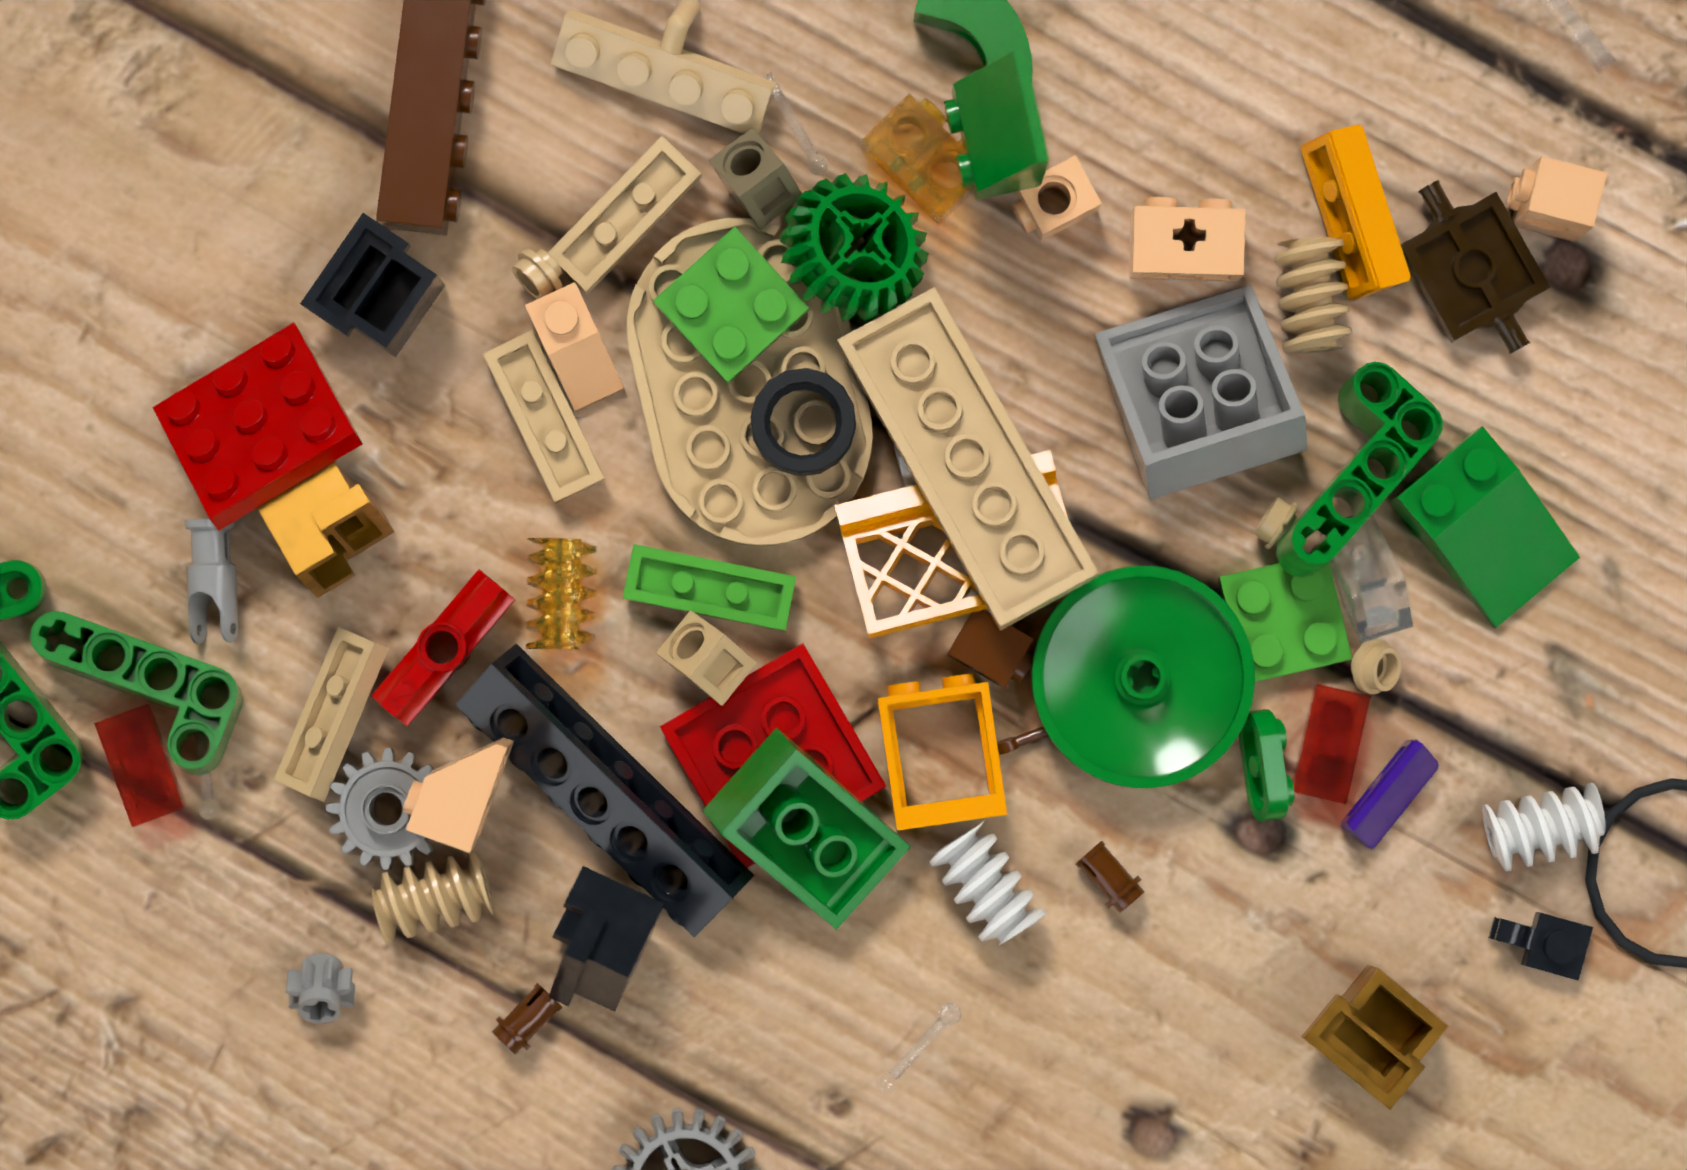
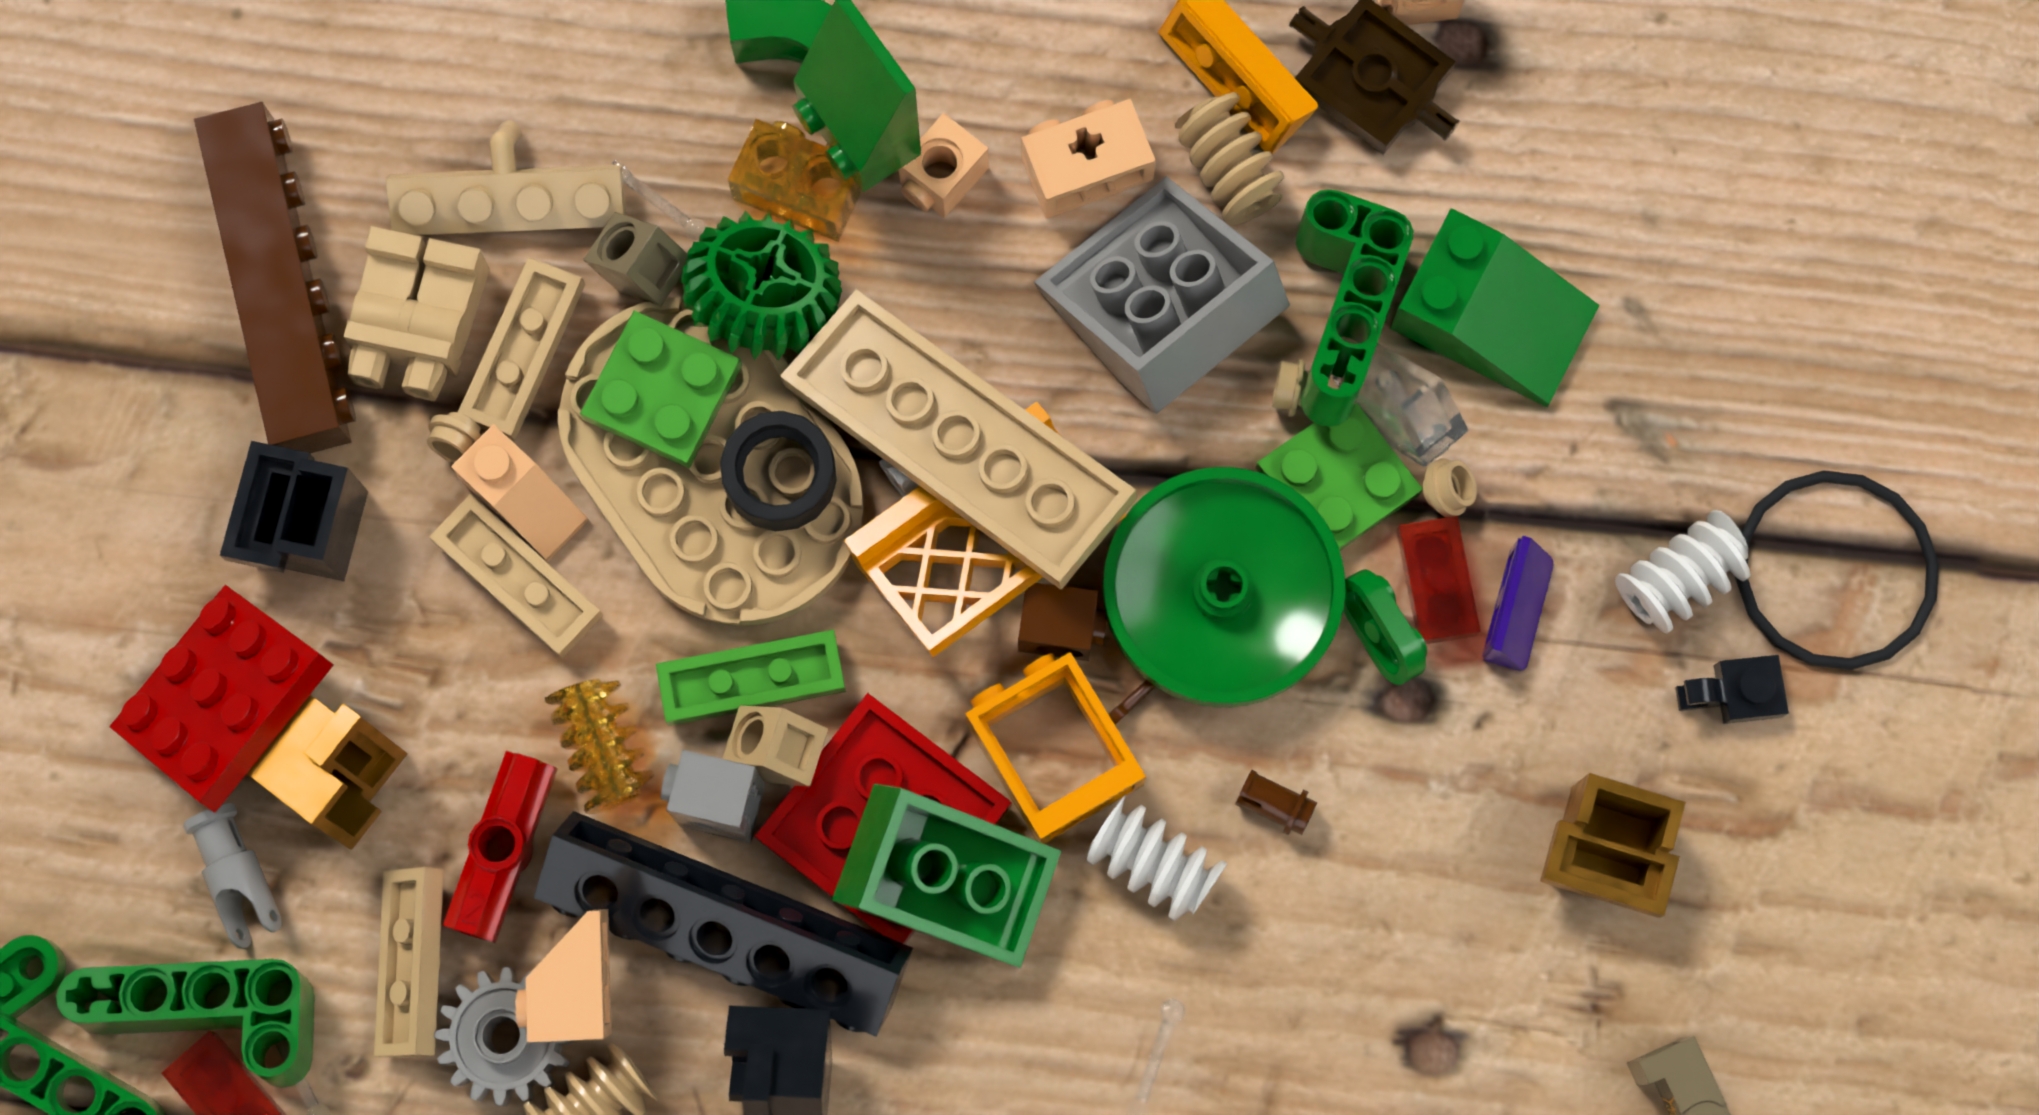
camera: 20 degrees left, 10 degrees down
none -> tan hips [343,226,490,401]
none -> light grey brick [661,750,765,844]

